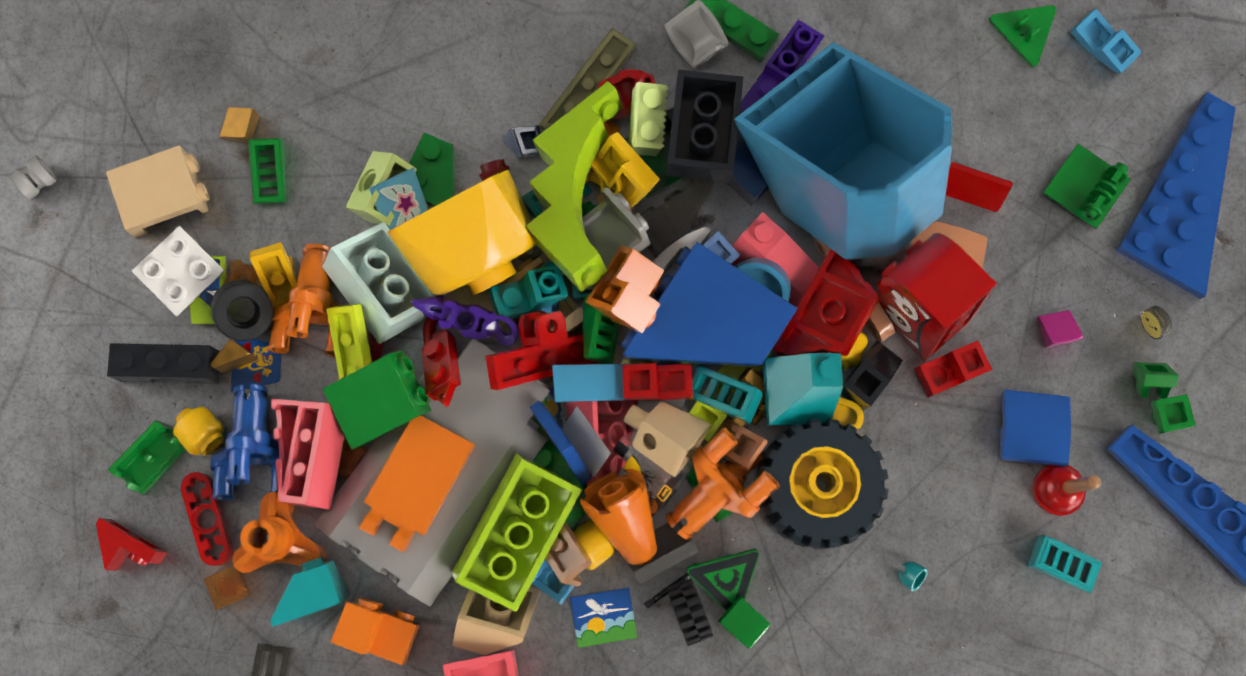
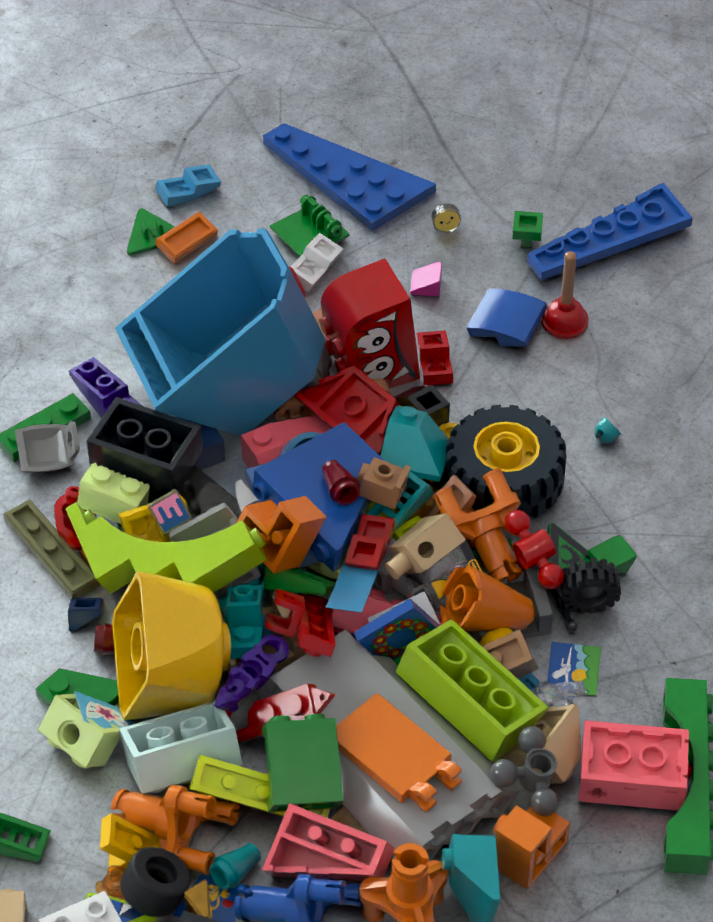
camera: 70 degrees left, 30 degrees down
teal slope [1027,535,1102,593] -> none
green tile [1133,362,1179,399] -> none
none -> tile [147,489,192,535]
none -> orange tile [155,211,218,264]
none -> teal cone [209,843,261,890]
none -> white slope [290,233,343,292]
none -> dark red cone [322,460,360,505]
none -> medium nougat brick [357,457,411,510]
none -> dark grey piece [490,726,559,816]
none -> red piece [504,510,564,589]
none -> clear plate [532,681,586,707]

